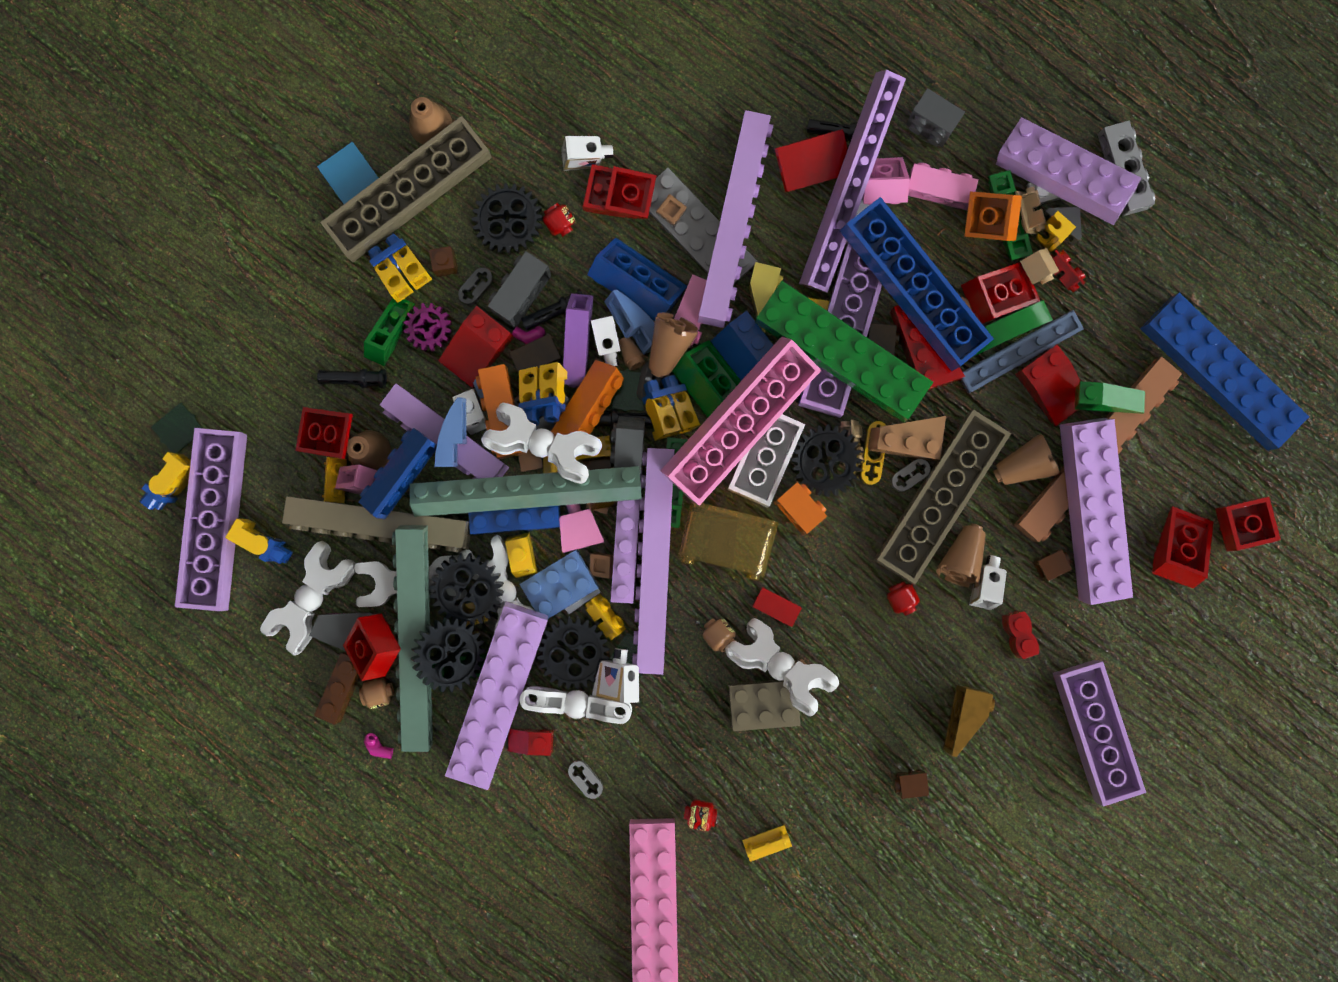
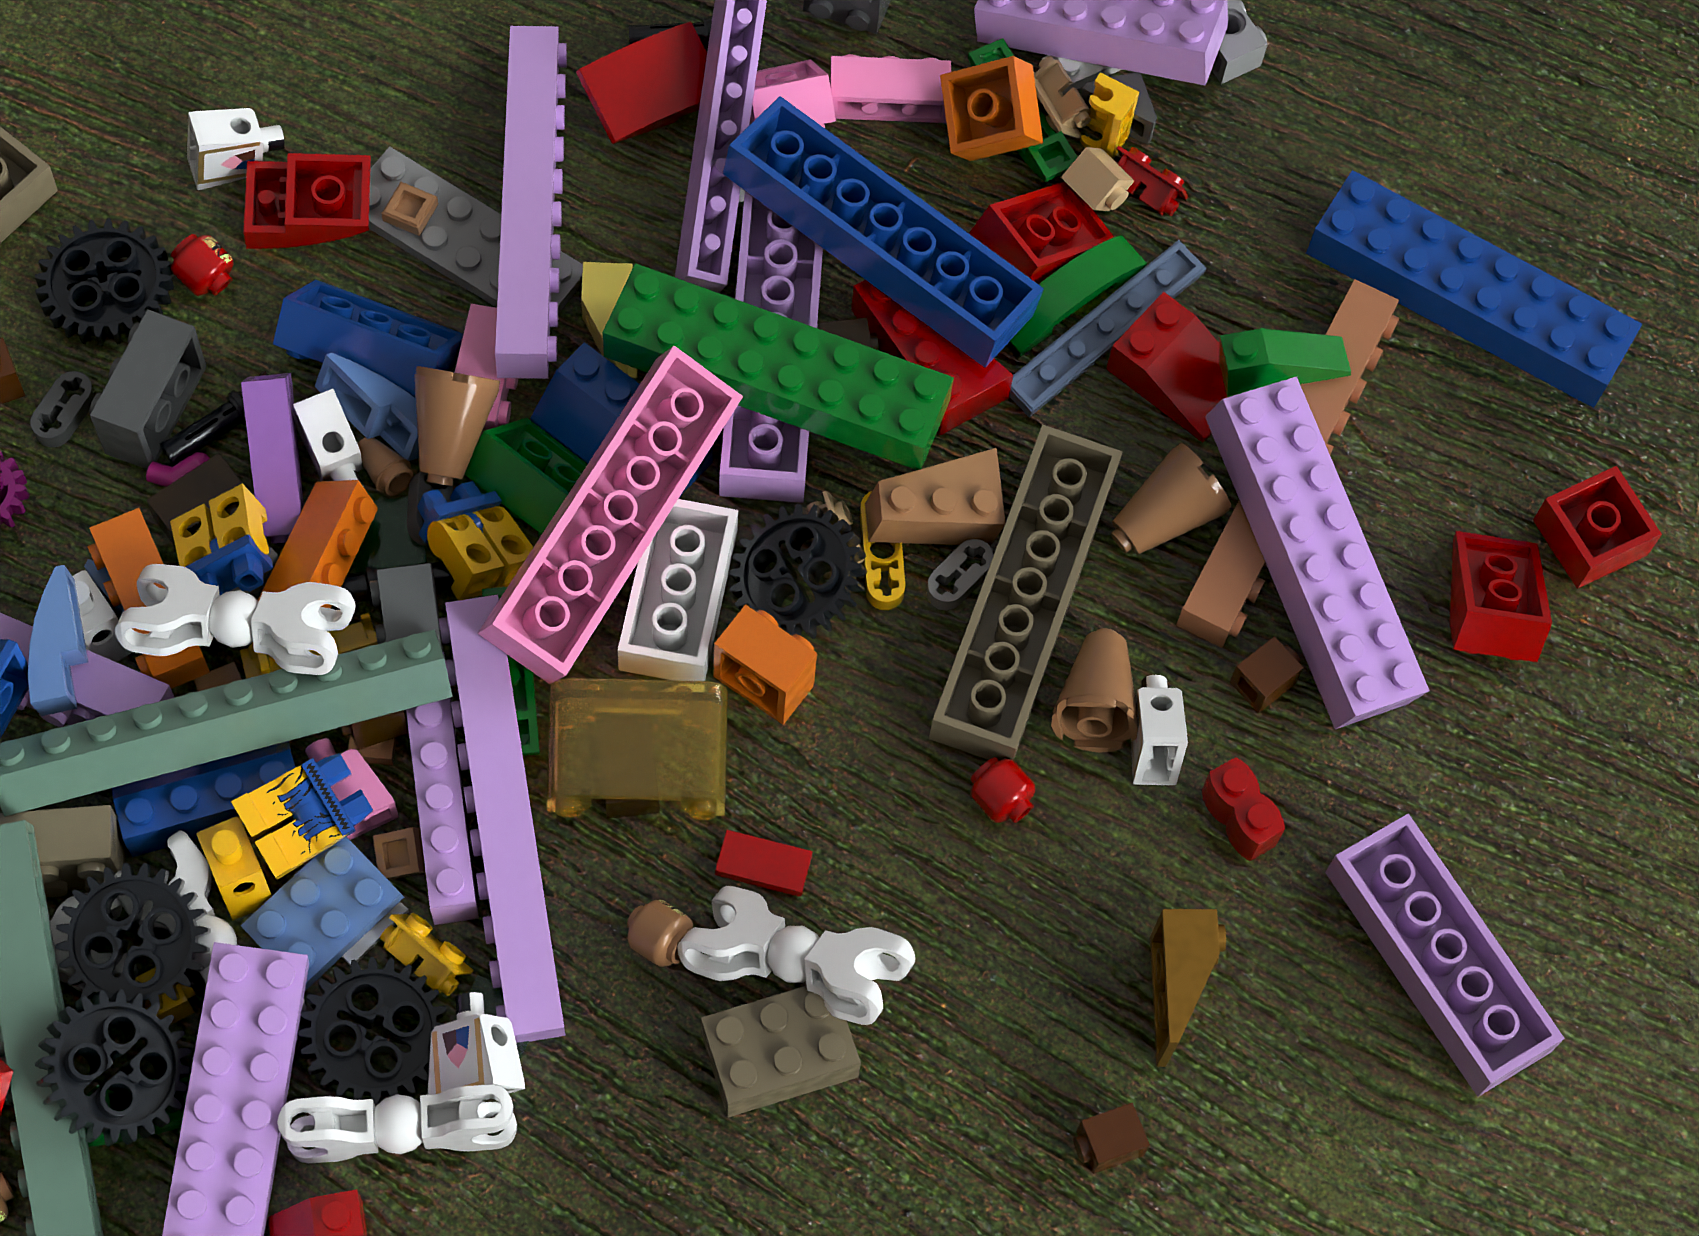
camera: 20 degrees left, 20 degrees down
red slope [438,306,514,389] -> none
none -> hips [231,753,373,880]

